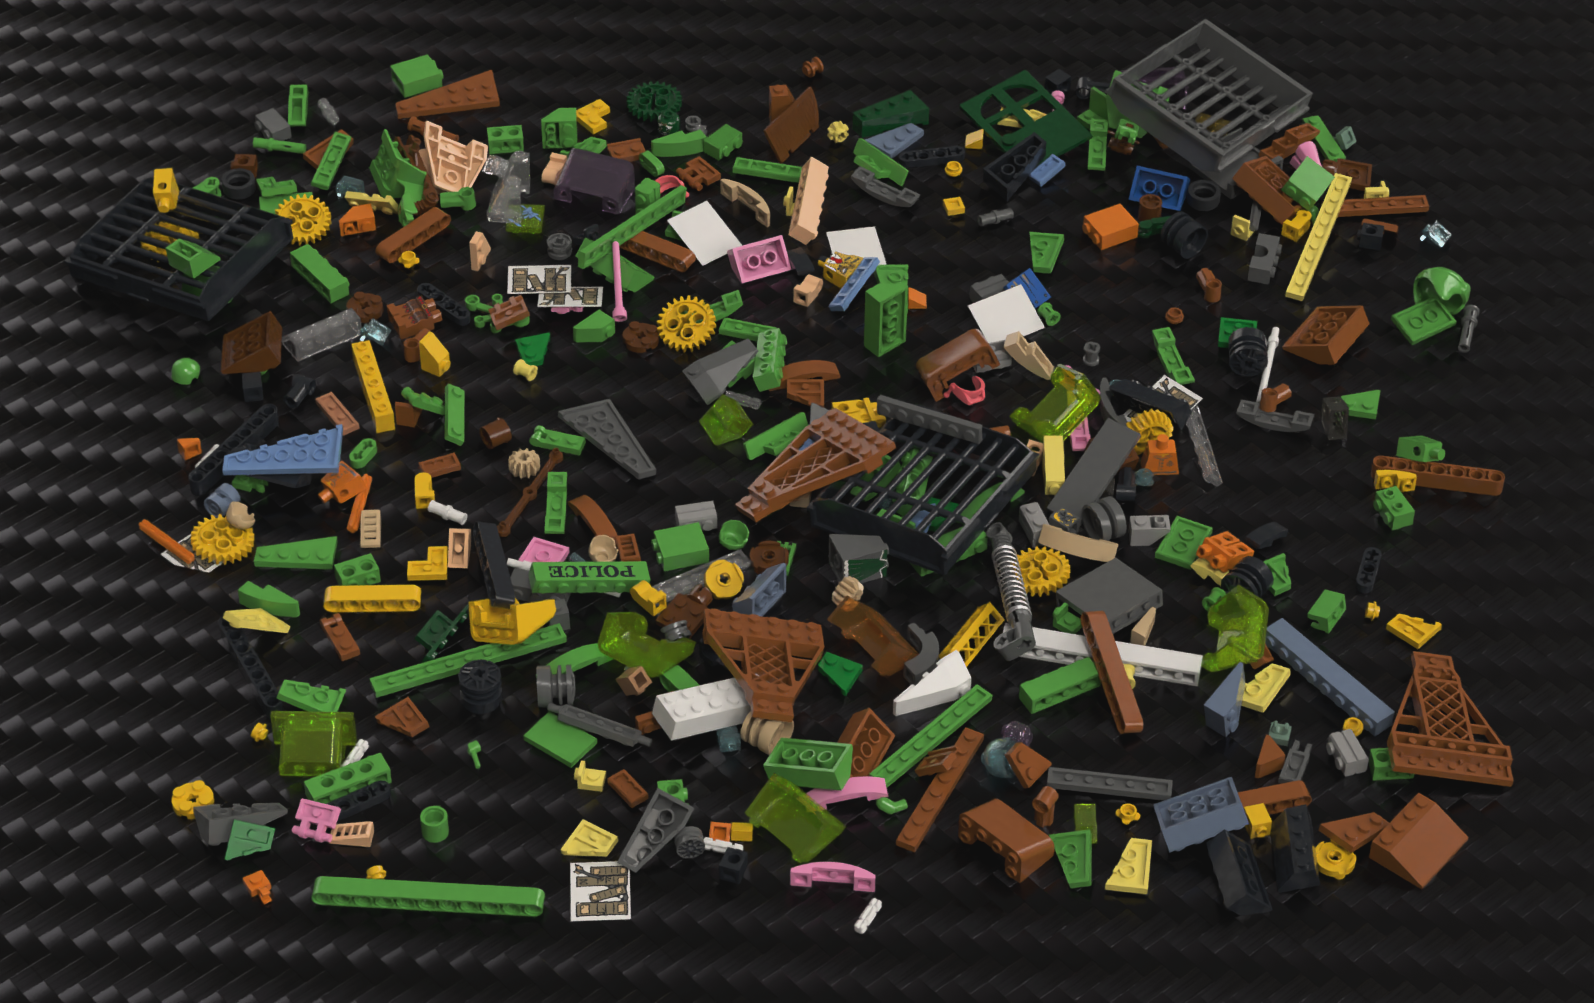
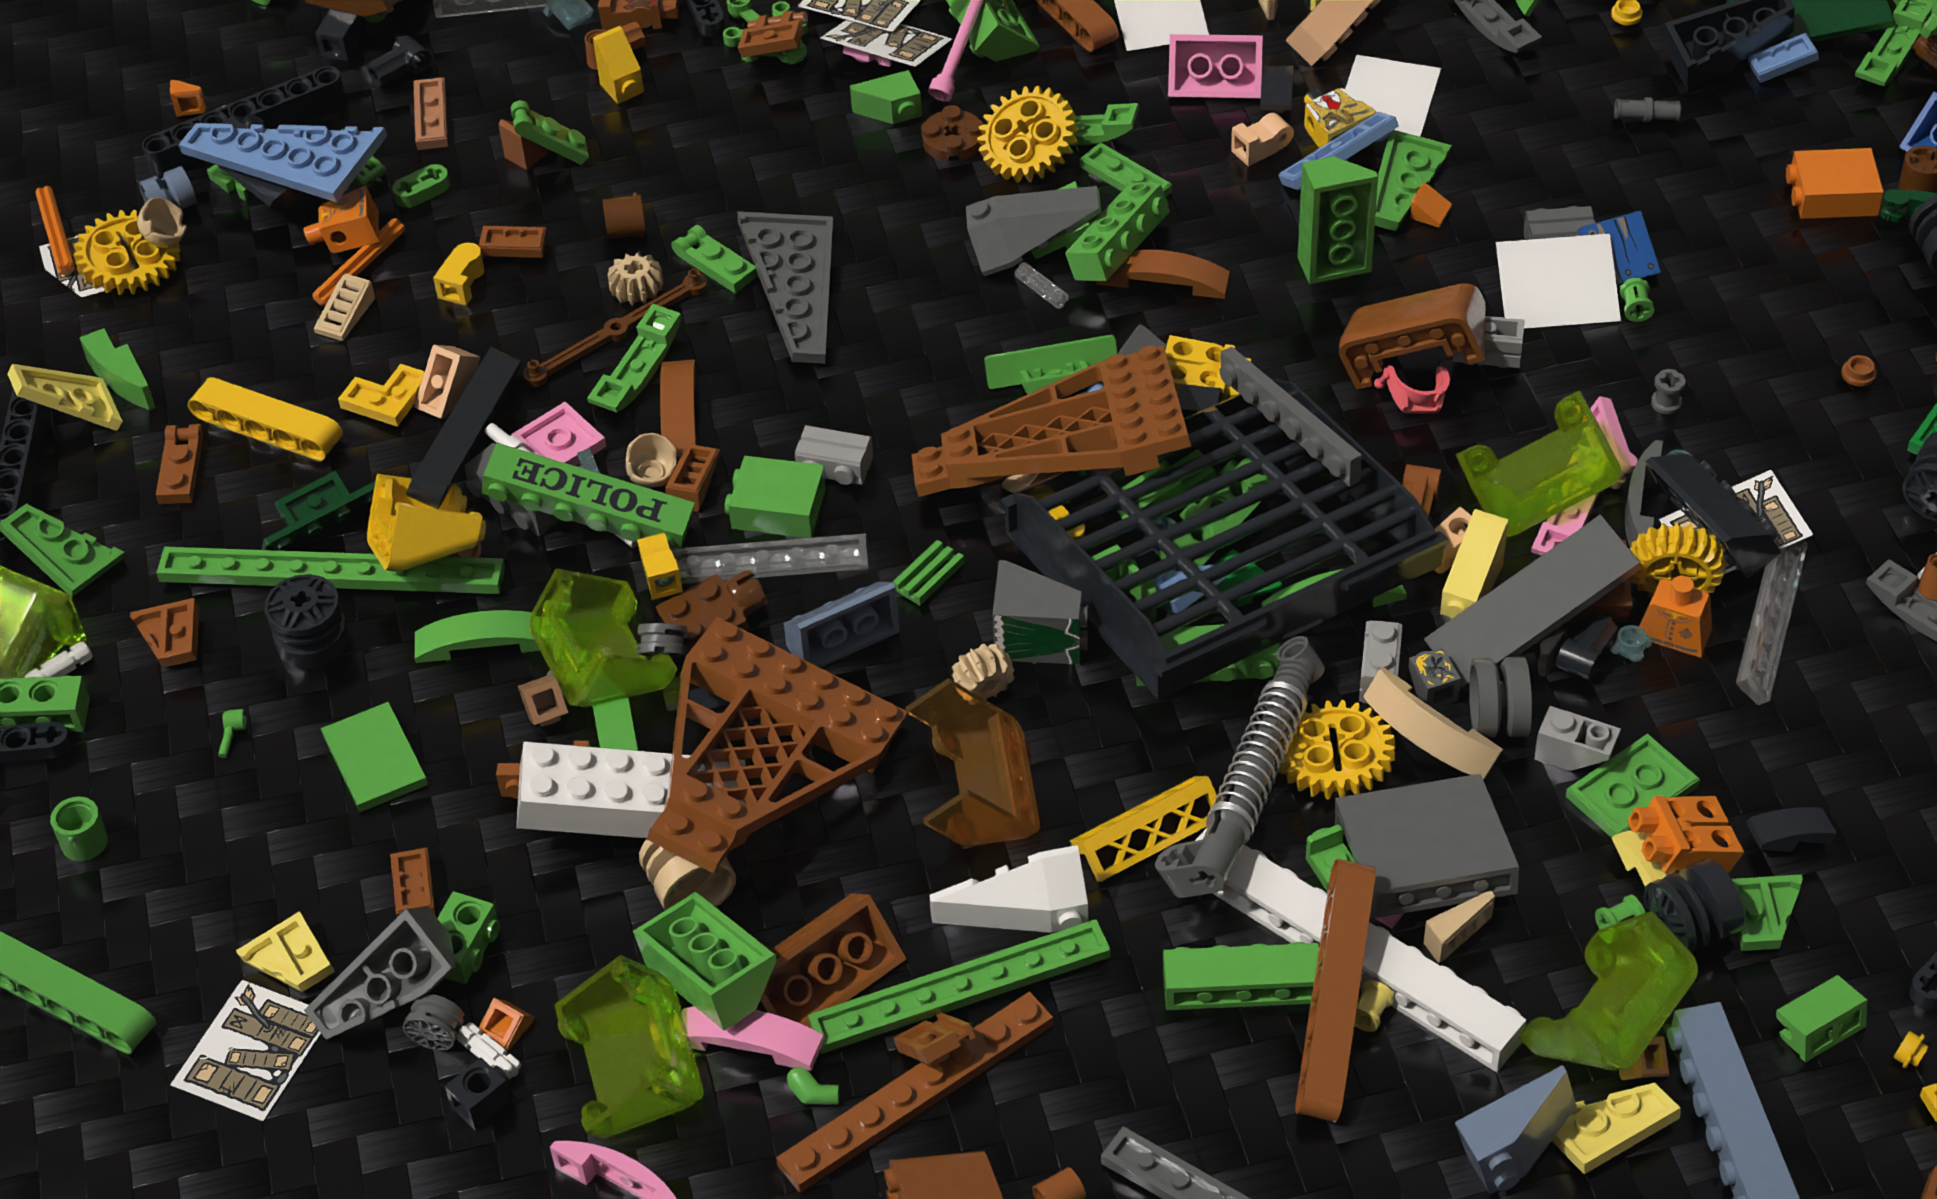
camera: 30 degrees right, 5 degrees up
bright green wing [254,536,338,569] -> none
bright green brick [334,553,381,586] -> none
yellow brick [351,340,395,433] -> none
white pin [428,500,467,525] -> none
bright green plate [445,383,464,446] -> none
light yellow bush [513,359,538,381] -> none
green wing [515,333,550,366] -> none
dark grey wheel [537,664,575,708] -> none
dark grey brick [547,599,570,630] -> none
dark grey plate [547,702,652,747] -> none
light yellow bracket [574,761,606,792] -> none
clear neon green slope [699,394,753,445] -> none
yellow plate [704,560,744,600] -> none
clear light blue bracket [716,726,741,752] -> none
bright green hair [719,520,749,551] -> none
yellow slope [731,822,753,841] -> none
reddish brown plate [750,541,789,574] -> none
dark orange wing [787,379,824,408] -> none
green wing [818,652,863,696] -> none
dark grey arch [903,623,939,686] -> none
yellow plate [943,197,965,216] -> none
clear light blue cylinder [981,737,1015,779] -> none
clear purple head [1001,720,1033,747] -> none
tan slope [1004,331,1054,380] -> none
dark orange wing [1005,742,1052,788] -> none
bright green wing [1030,232,1064,273] -> none
bright green slope [1152,327,1195,385] -> none

